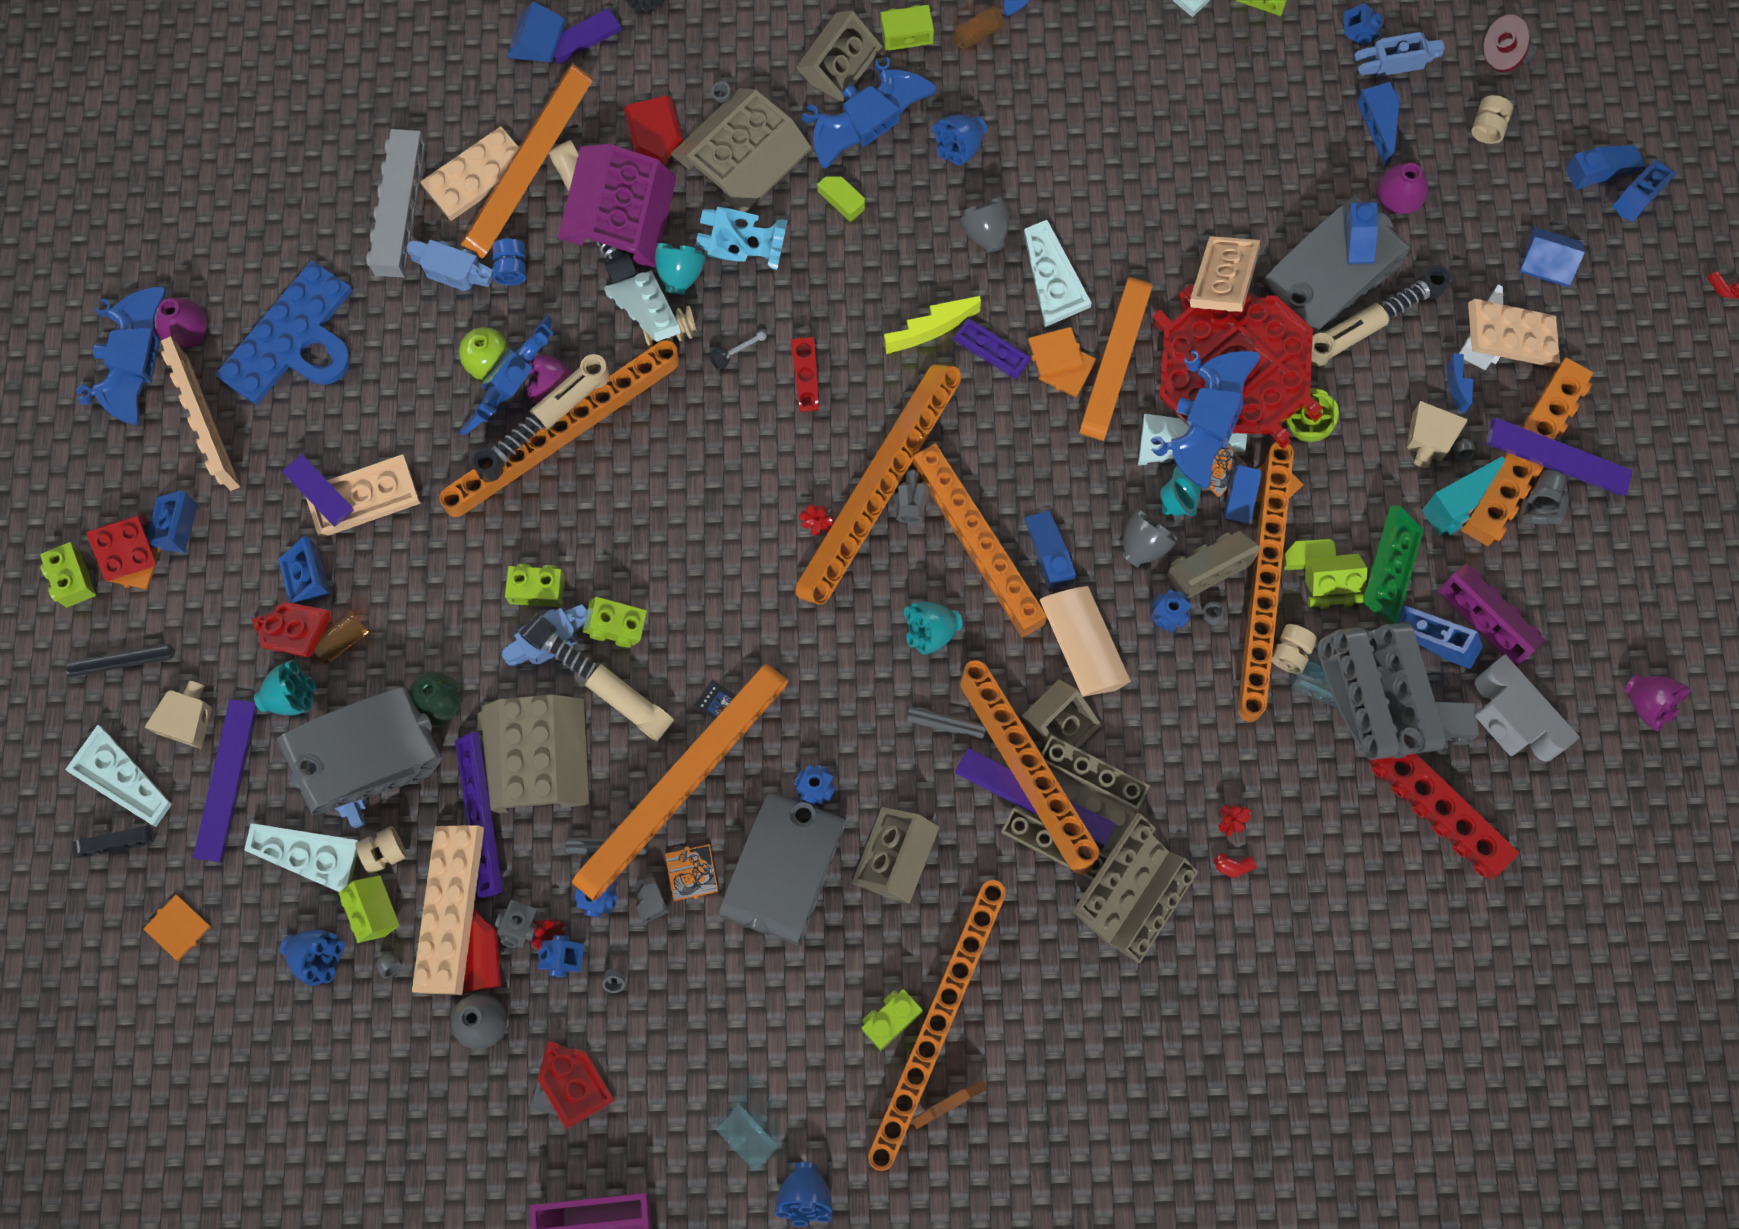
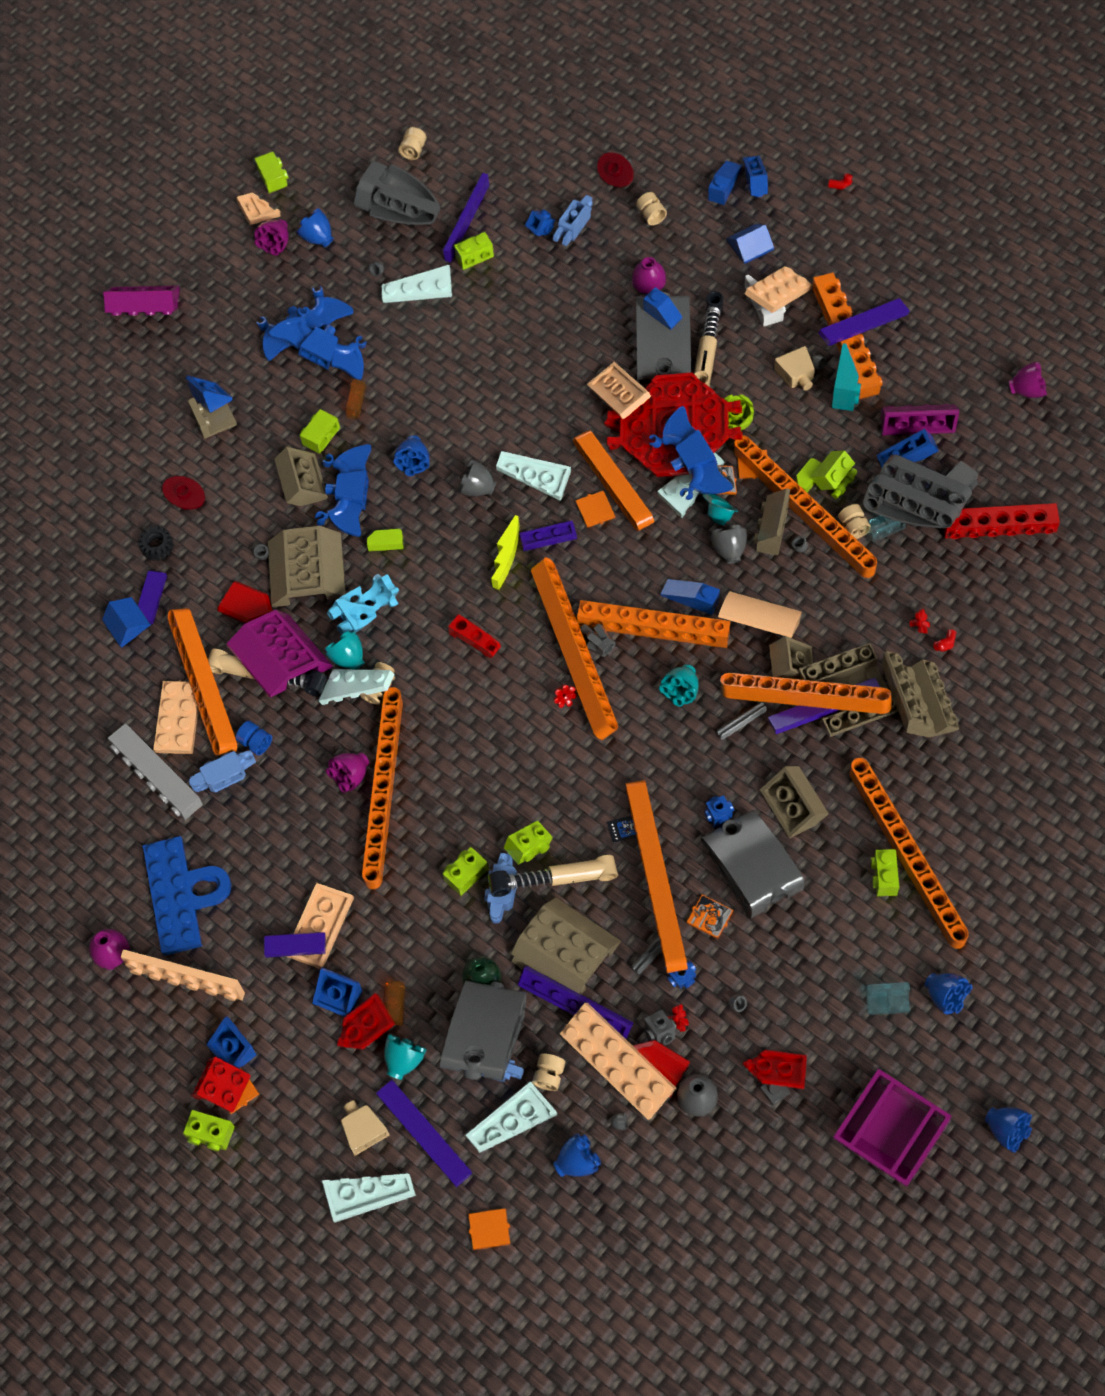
camera: 45 degrees left, 10 degrees down
black axle [65,644,174,677] -> none
black beam [72,827,154,858] -> none
blue torso [76,287,166,425] -> none
lime brick [338,876,400,943] -> none
blue torso [459,314,554,436] -> none
lime cylinder [459,327,510,380] -> none
piece [471,354,610,482] -> none
blue brick [538,936,584,977] -> none
dark grey rock [634,873,669,923] -> none
hinge [708,331,767,371] -> none
dark orange tile [912,1080,987,1129] -> none
orange piece [1028,327,1084,378] -> none
blue brick [1151,589,1192,634] -> none
blue slope [1224,465,1262,524] -> none
blue slope [1357,82,1400,166] -> none
green plate [1363,506,1424,624] -> none
blue slope [1446,353,1473,413] -> none
light grey brick [1475,654,1580,762] -> none
dark grey piece [1519,470,1569,525] -> none

